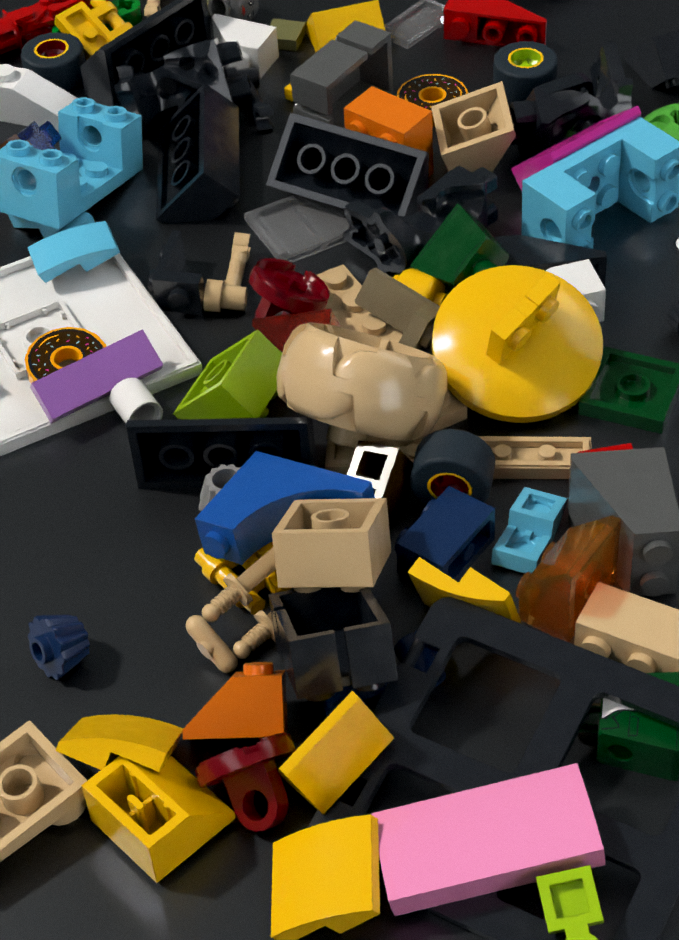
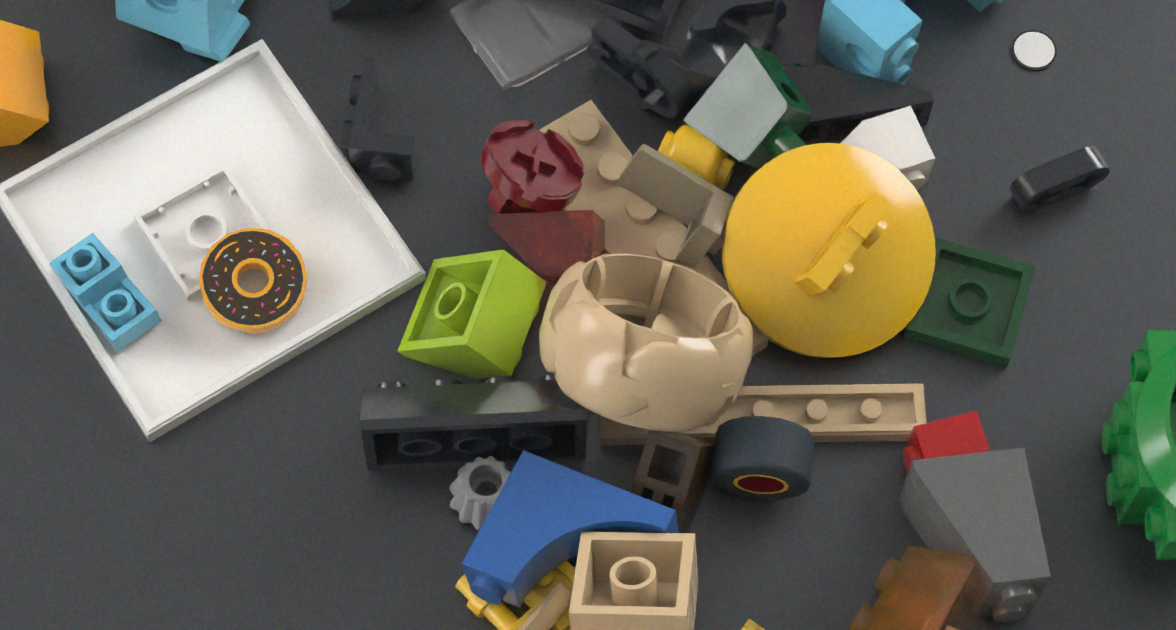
camera: 10 degrees left, 20 degrees up
medium azure slope [27,221,120,283] -> none
medium lavender tile [30,329,163,424] -> none
white beam [109,378,163,423] -> none
tan brick [204,232,251,313] -> none
dark blue brick [395,486,495,581] -> none
medium azure slope [491,487,567,576] -> none

